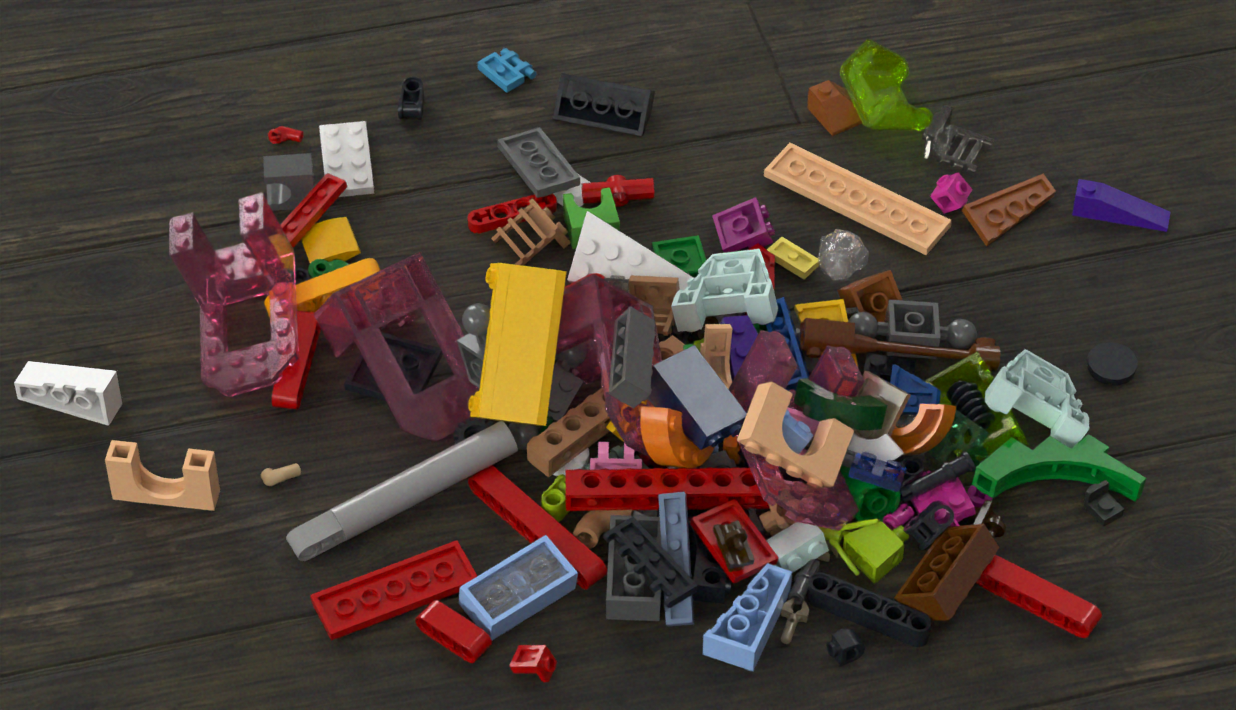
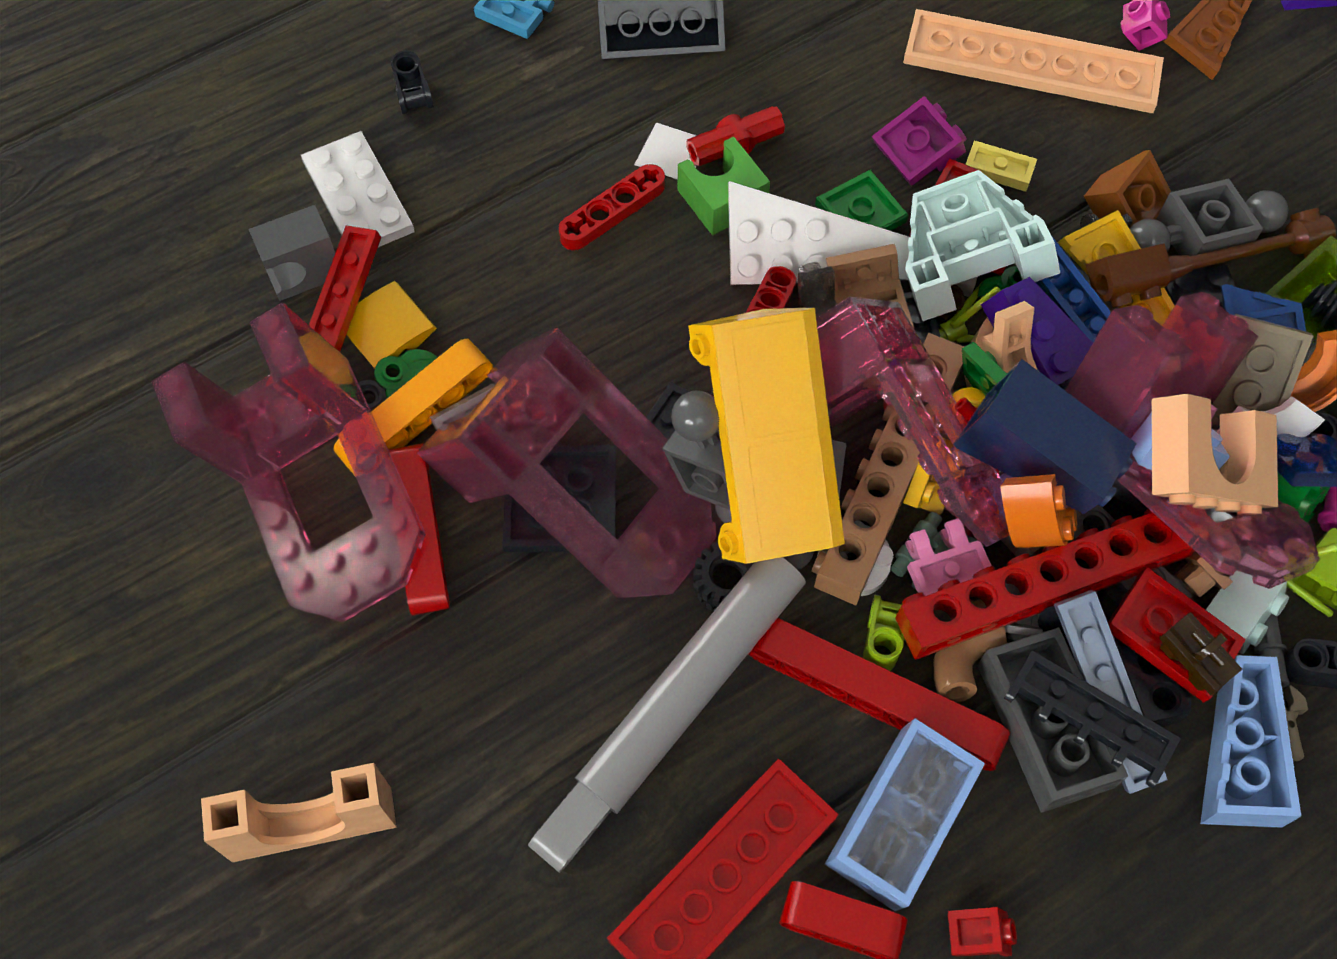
camera: 20 degrees left, 15 degrees up
white wedge [14,361,122,426] -> none
tan arm [261,463,301,486] -> none
red arm [268,126,304,144] -> none
medium nougat plate [491,198,571,266] -> none
dark grey plate [498,127,580,198] -> none
dark grey brick [609,306,655,408] -> none
dark green arch [793,378,888,430] -> none
clear helmet [818,229,869,281] -> none

